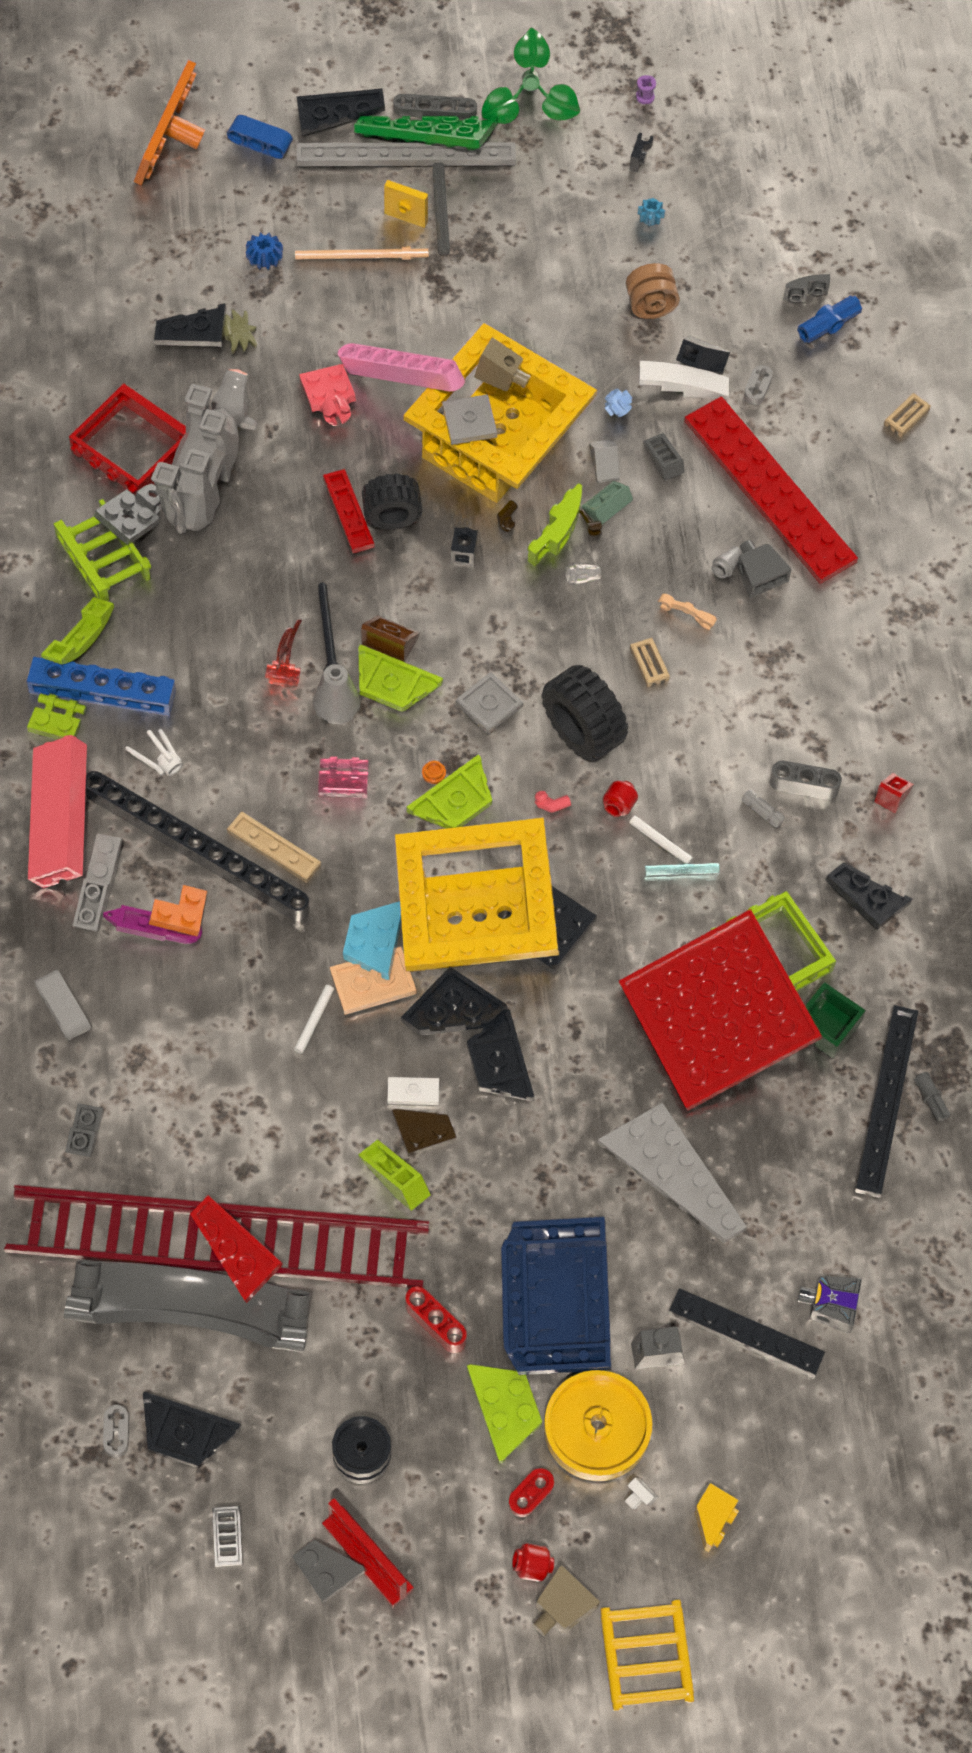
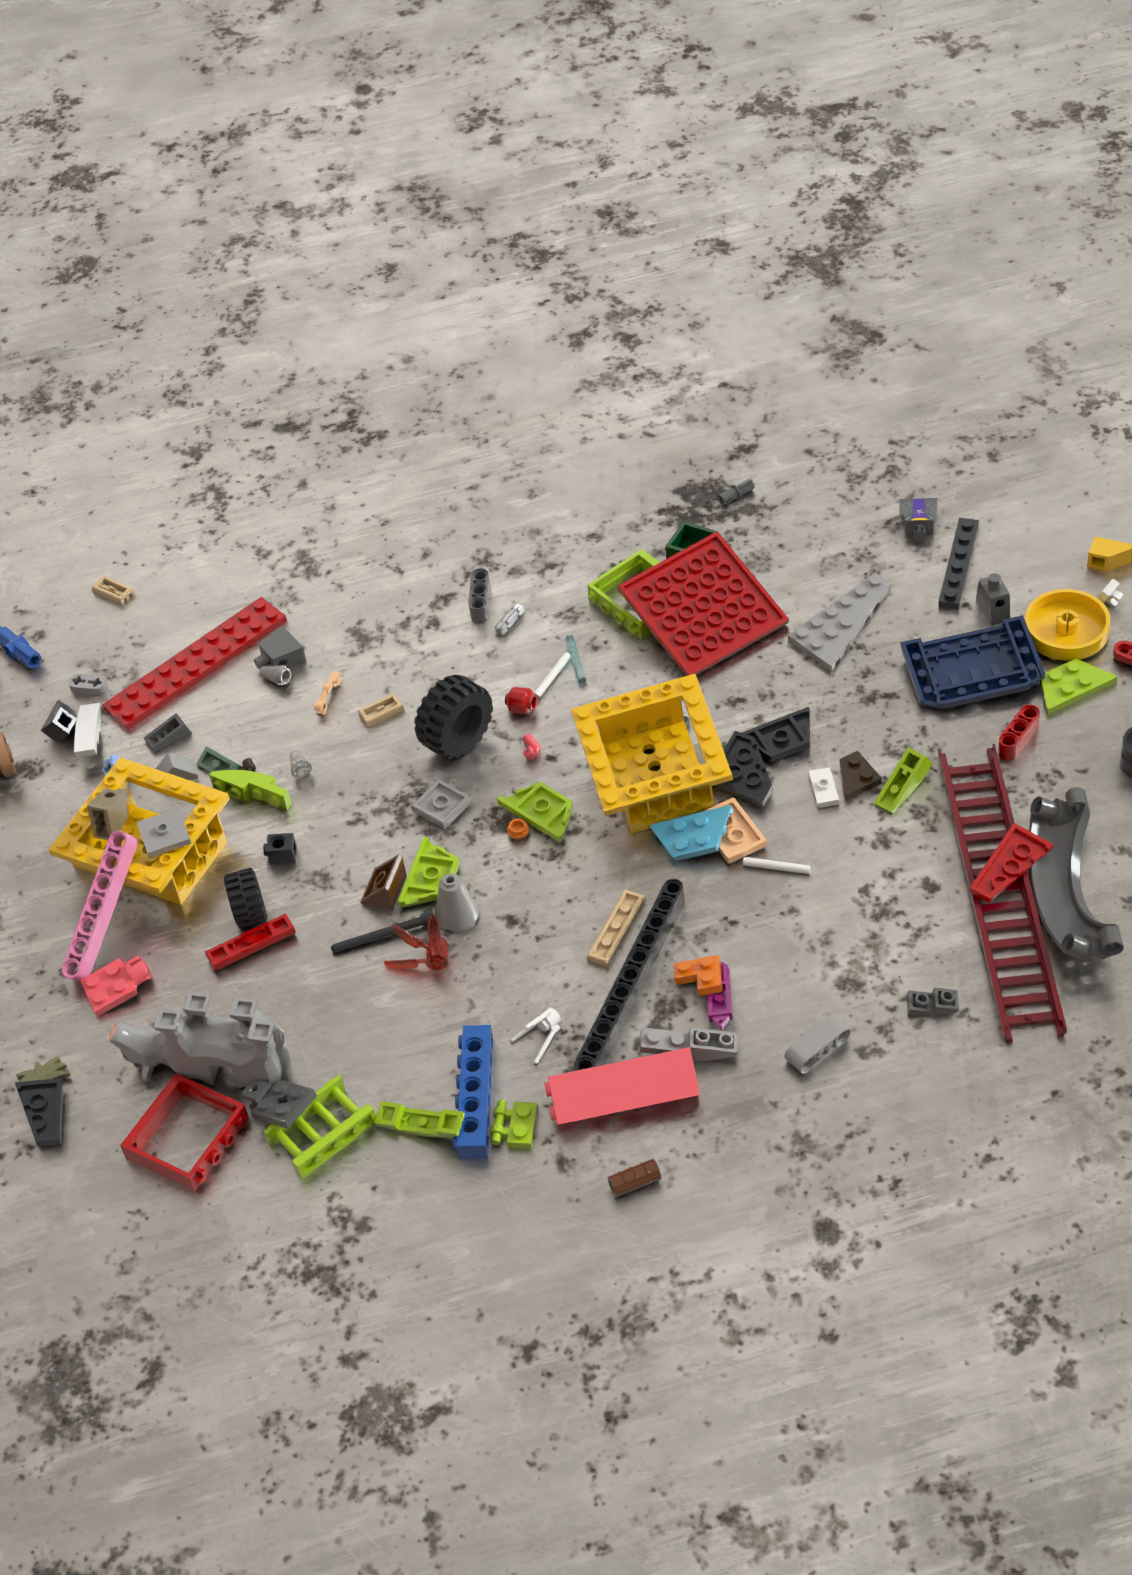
camera: 90 degrees left, 15 degrees down
clear pink plate [318,756,369,798] -> none
dark brown arm [497,500,518,532] -> none
black wing [825,862,913,930] -> none
black plate [855,1005,919,1198] -> none
red slope [874,773,914,814] -> none

